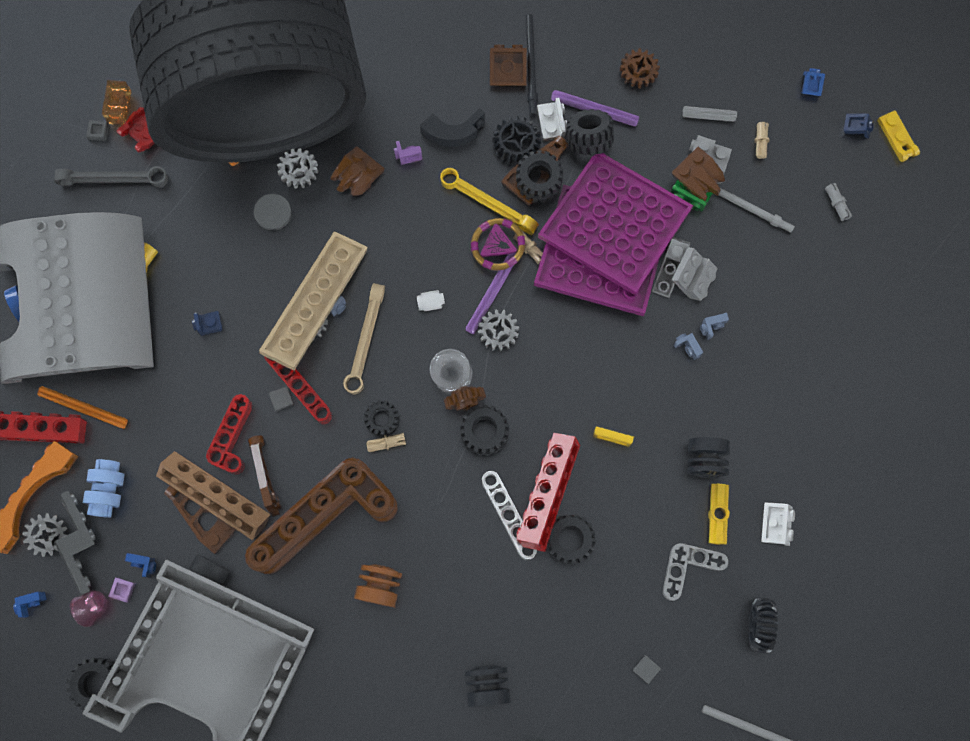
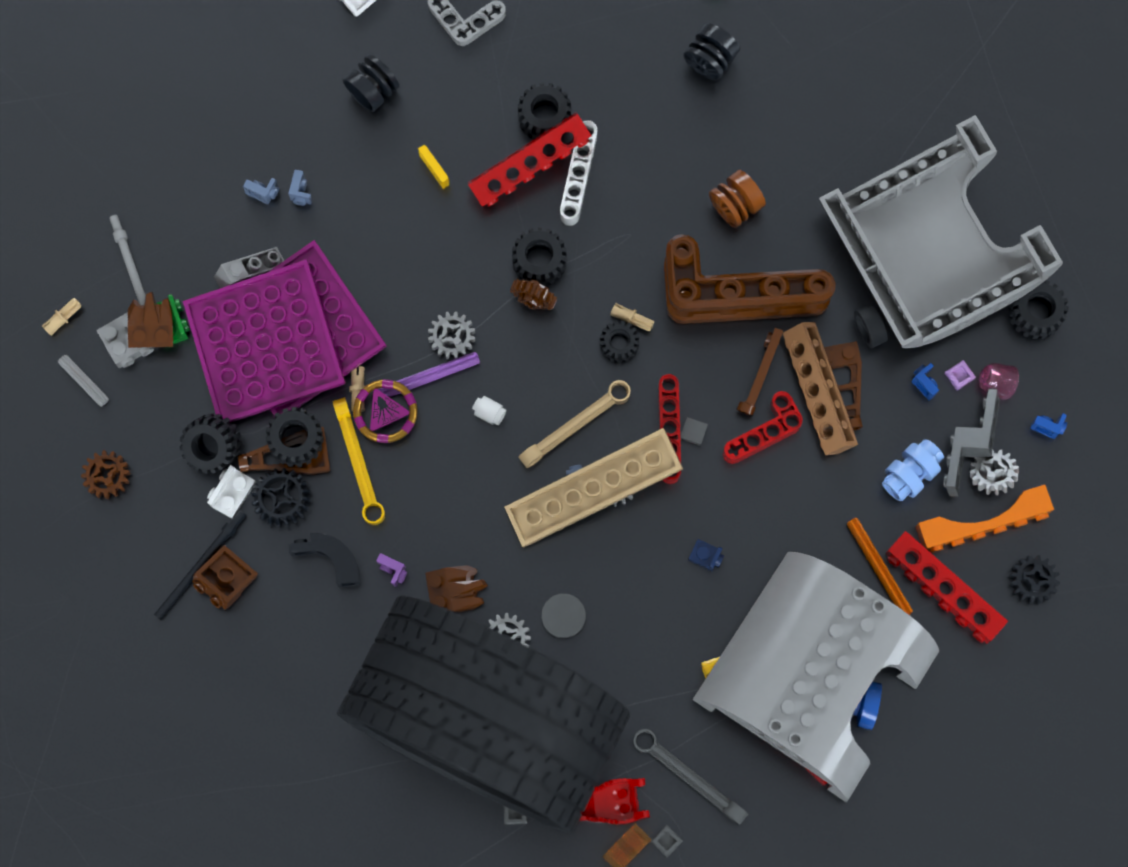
camera: 140 degrees left, 0 degrees up
clear wheel [429,349,473,394] -> none
medium lavender axle [551,90,639,126] -> none
light grey plate [672,247,718,301] -> none
yellow piece [708,484,729,545] -> none
light grey pin [825,183,852,221] -> none

